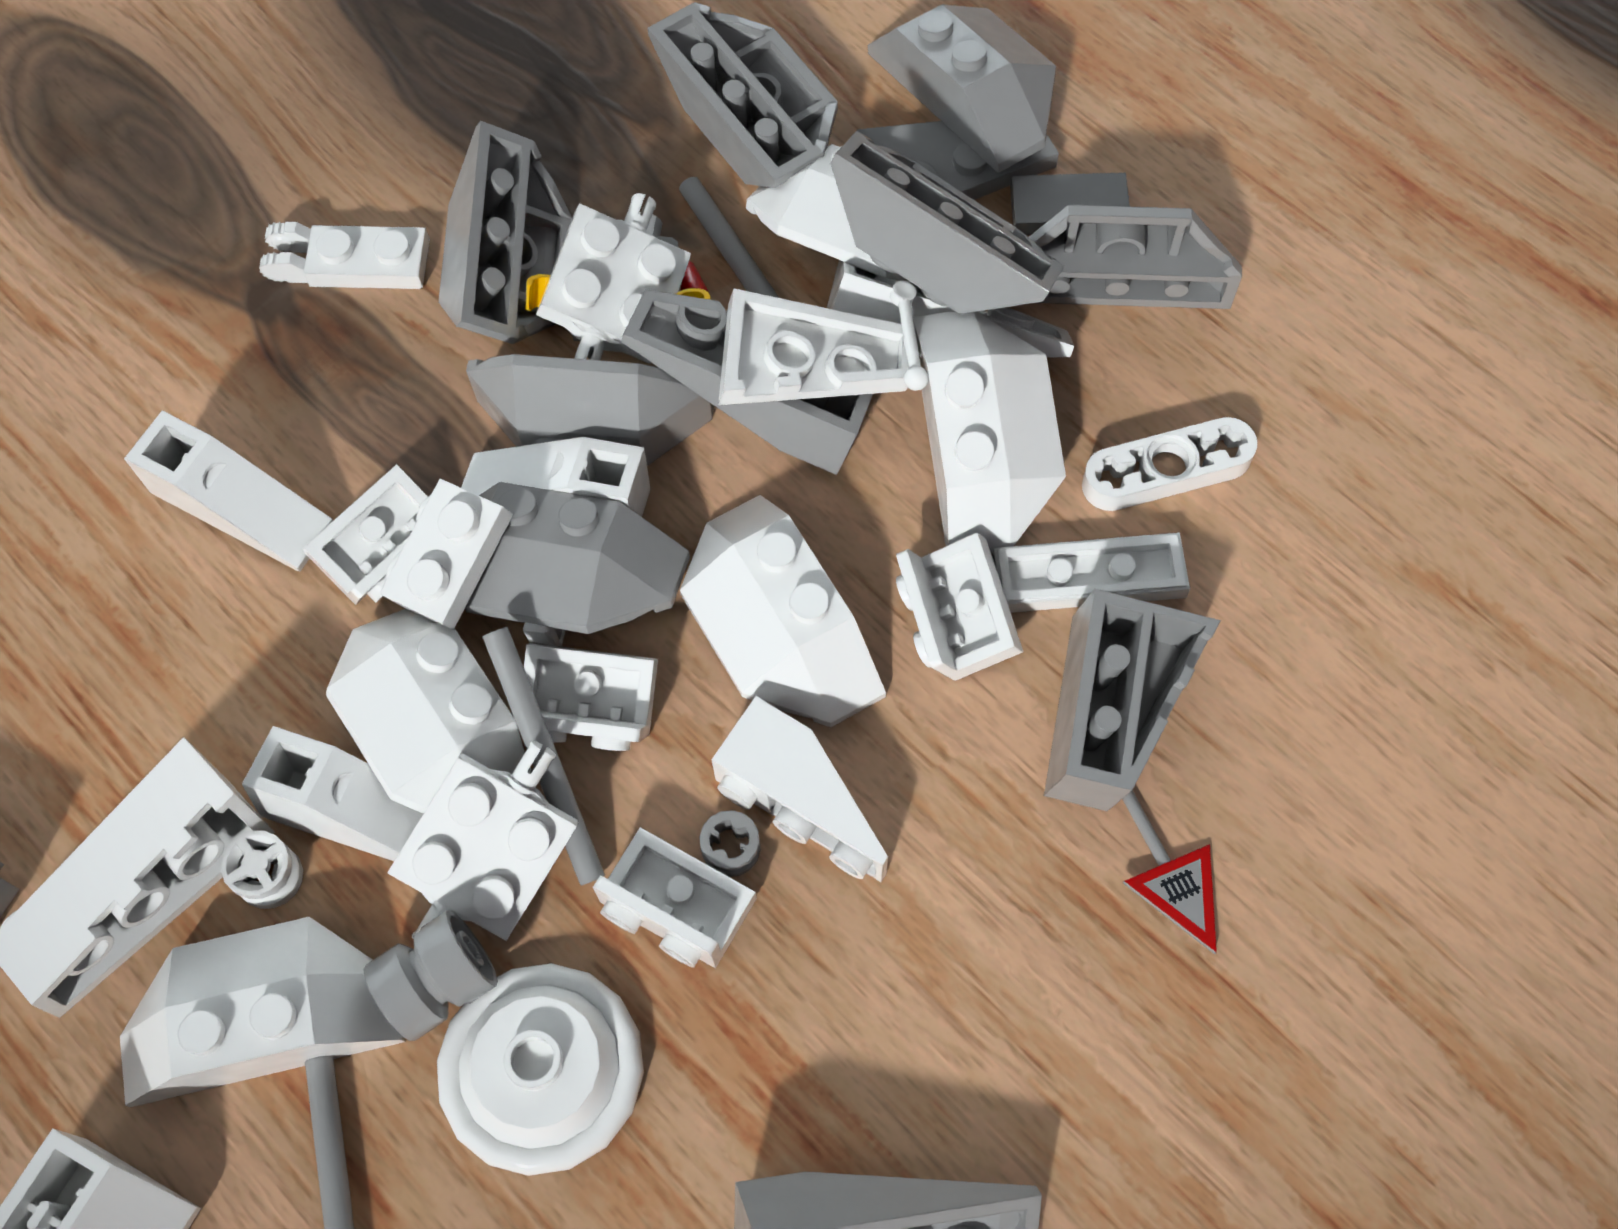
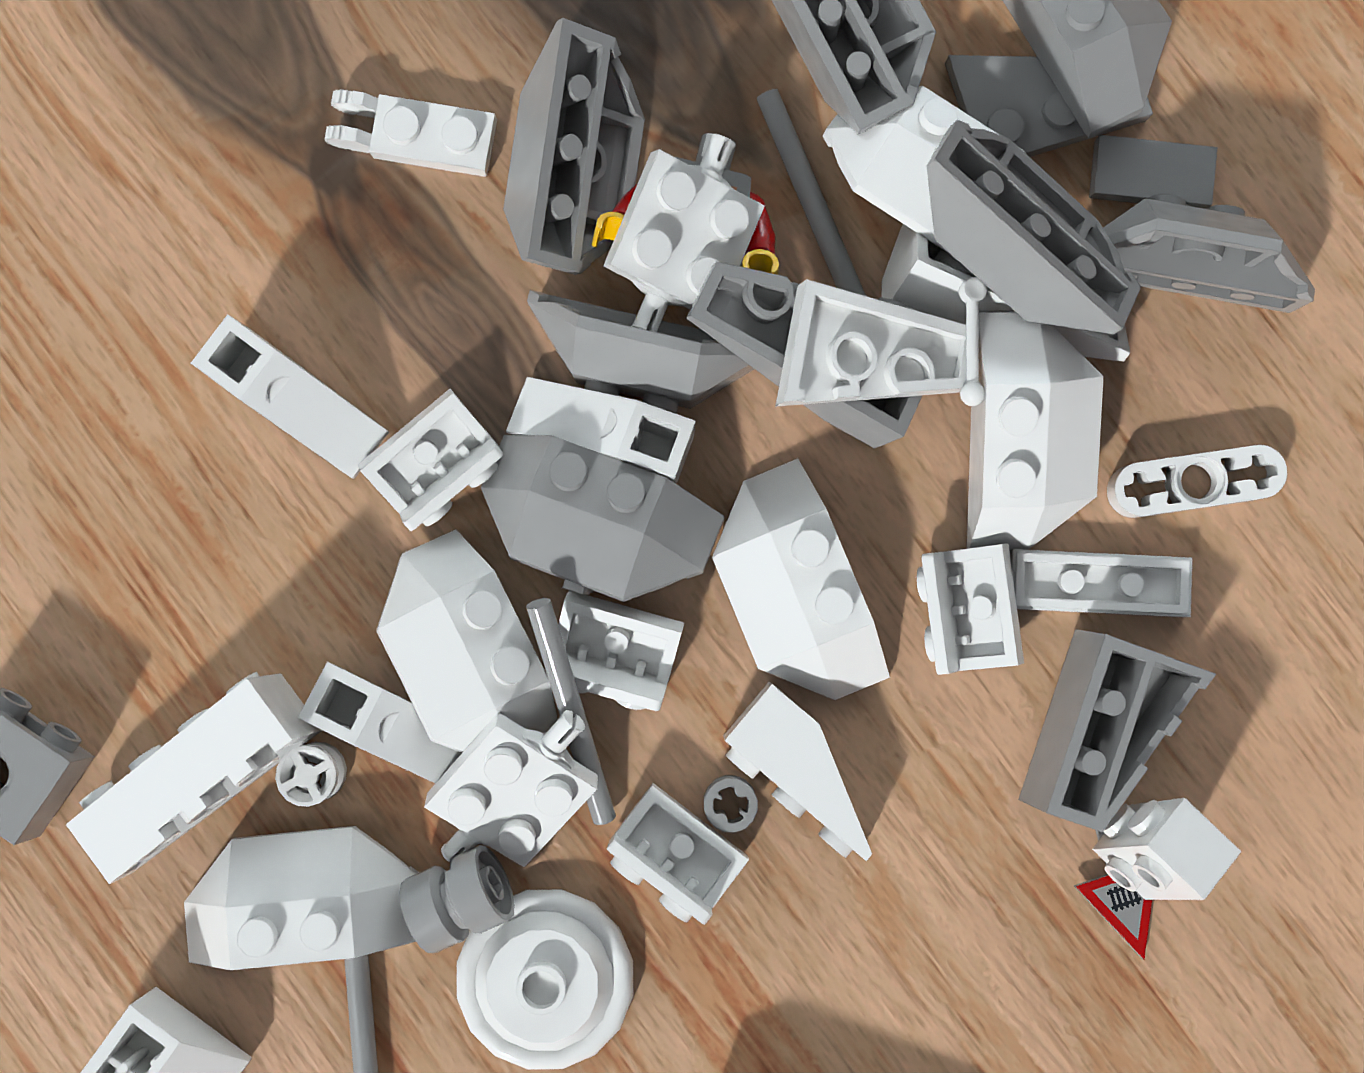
camera: 10 degrees right, 20 degrees up
white bracket [379,479,513,630] -> none
none -> white brick [1093,798,1242,900]

